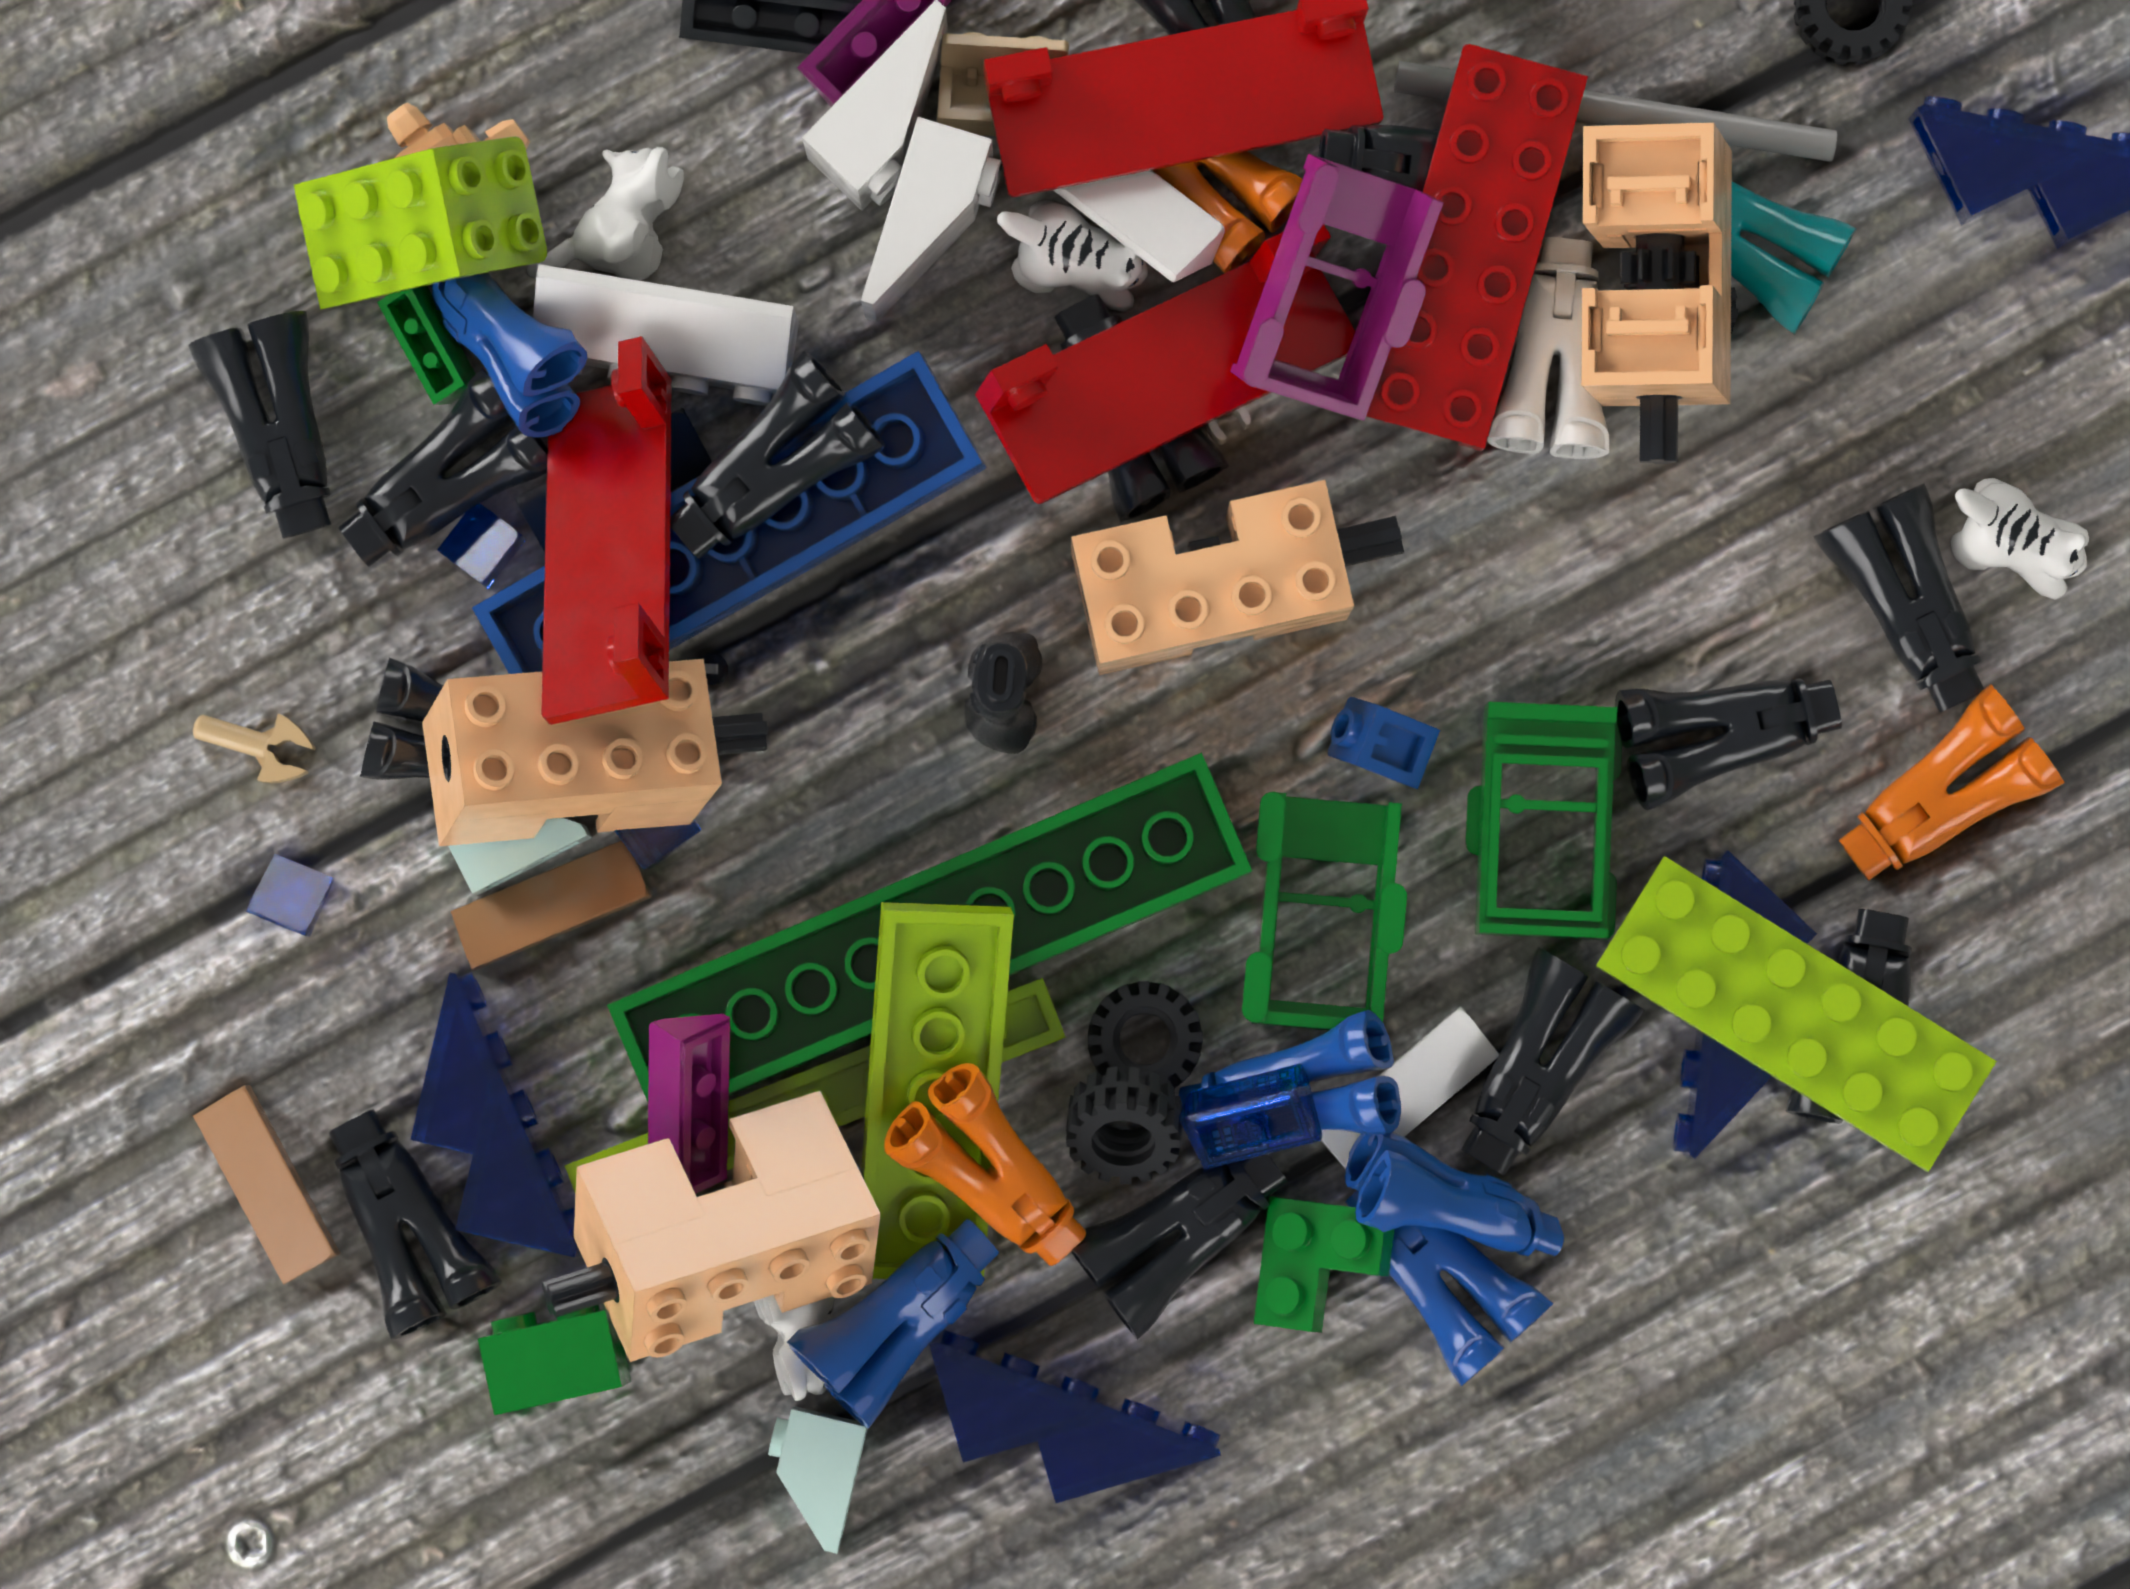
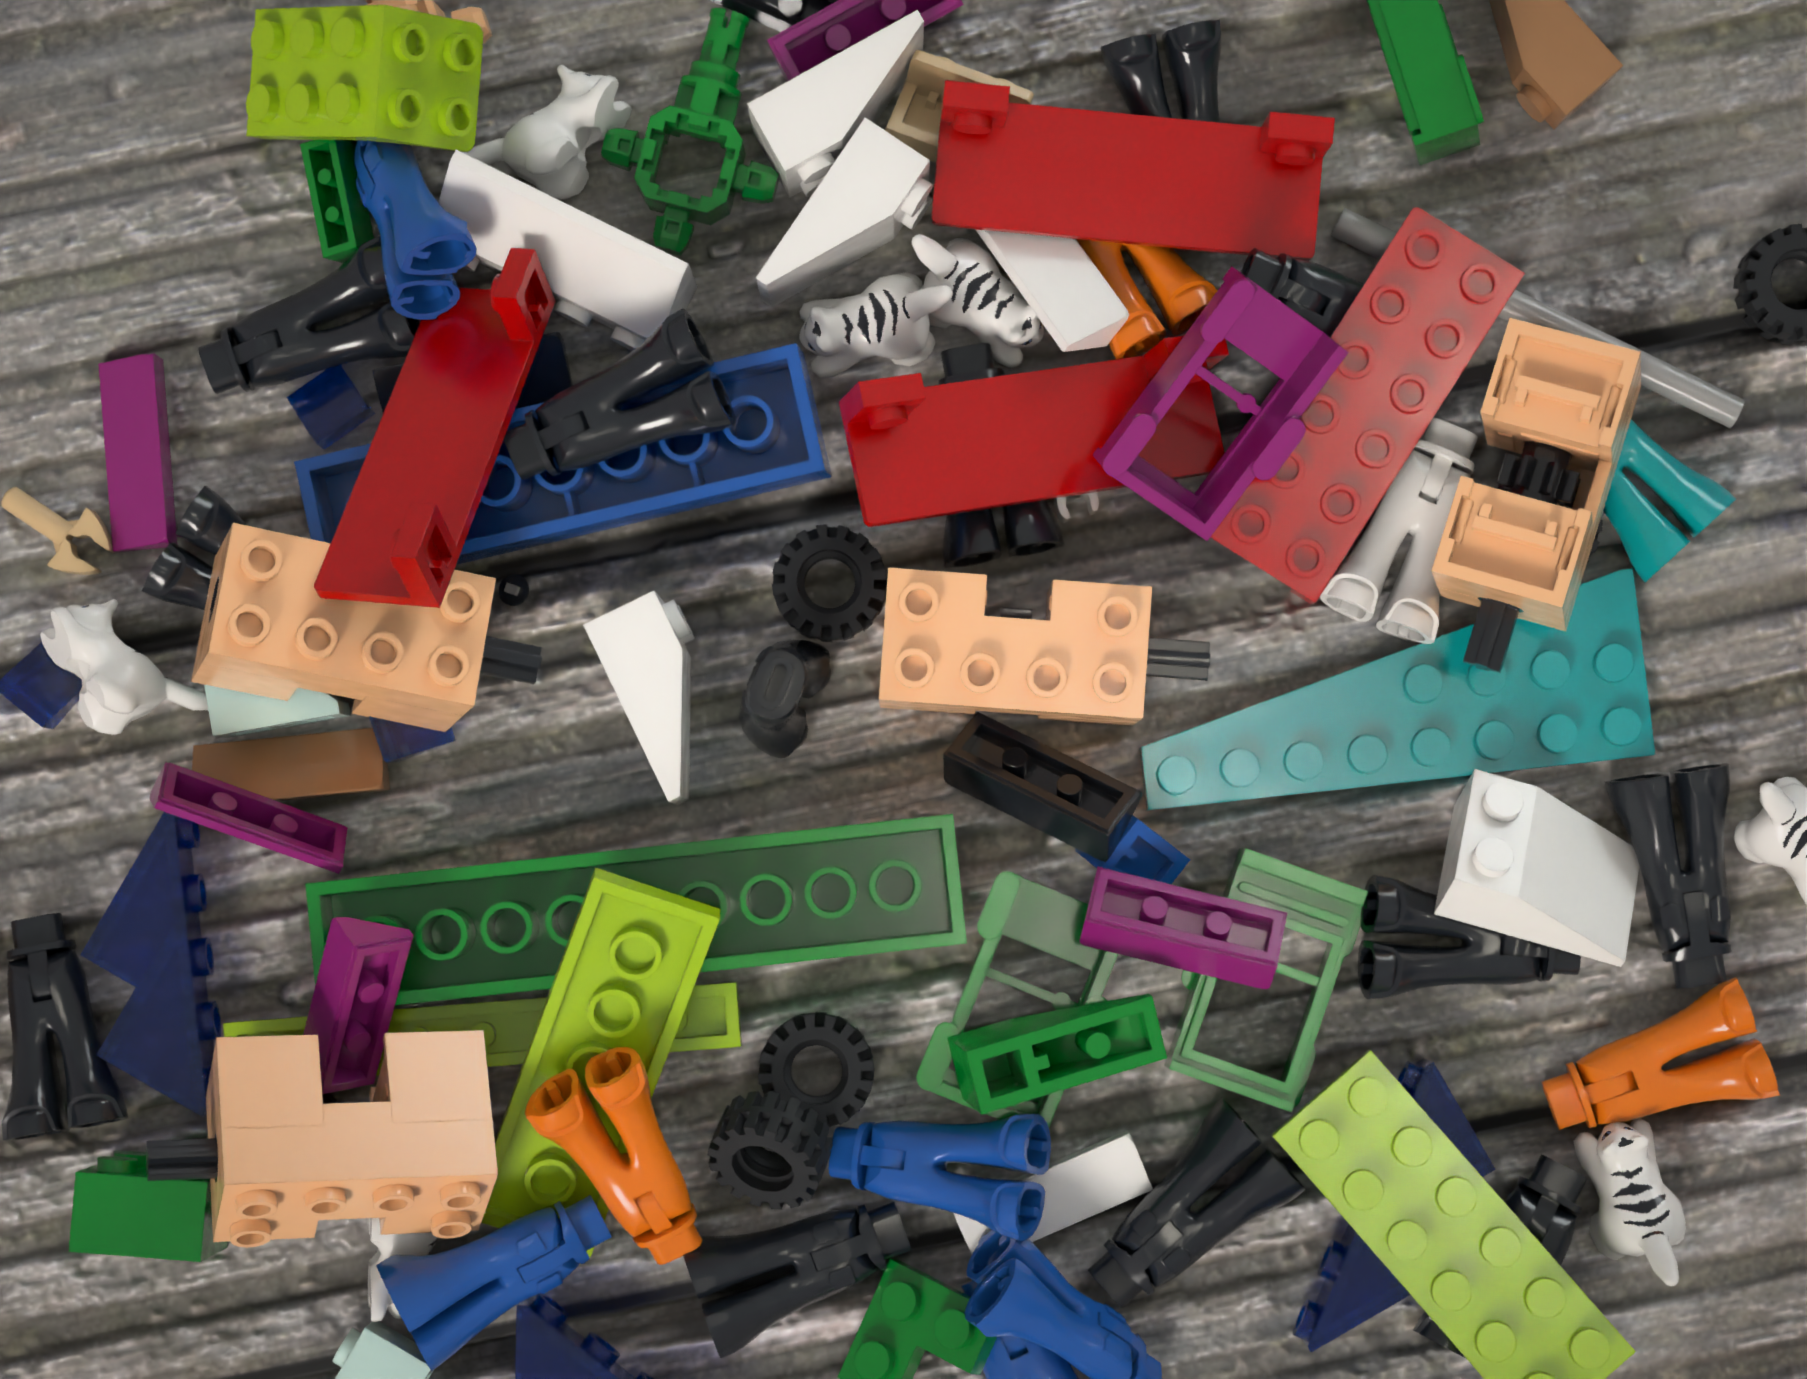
camera: 20 degrees right, 0 degrees up
black piece [188,311,331,539] -> none
clear blue slope [1179,1064,1323,1170] -> none
none -> white animal [40,599,208,735]
none -> magenta slope [98,353,178,552]
none -> magenta slope [149,762,348,874]
none -> white slope [583,591,695,805]
none -> green piece [601,8,780,256]
none -> black tyre [772,524,887,643]
none -> white animal [799,272,953,378]
none -> black slope [943,712,1142,862]
none -> green slope [947,994,1167,1115]
none -> magenta slope [1080,866,1287,989]
none -> teal wing [1139,568,1656,811]
none -> white slope [1434,769,1640,967]
none -> white animal [1574,1118,1686,1286]

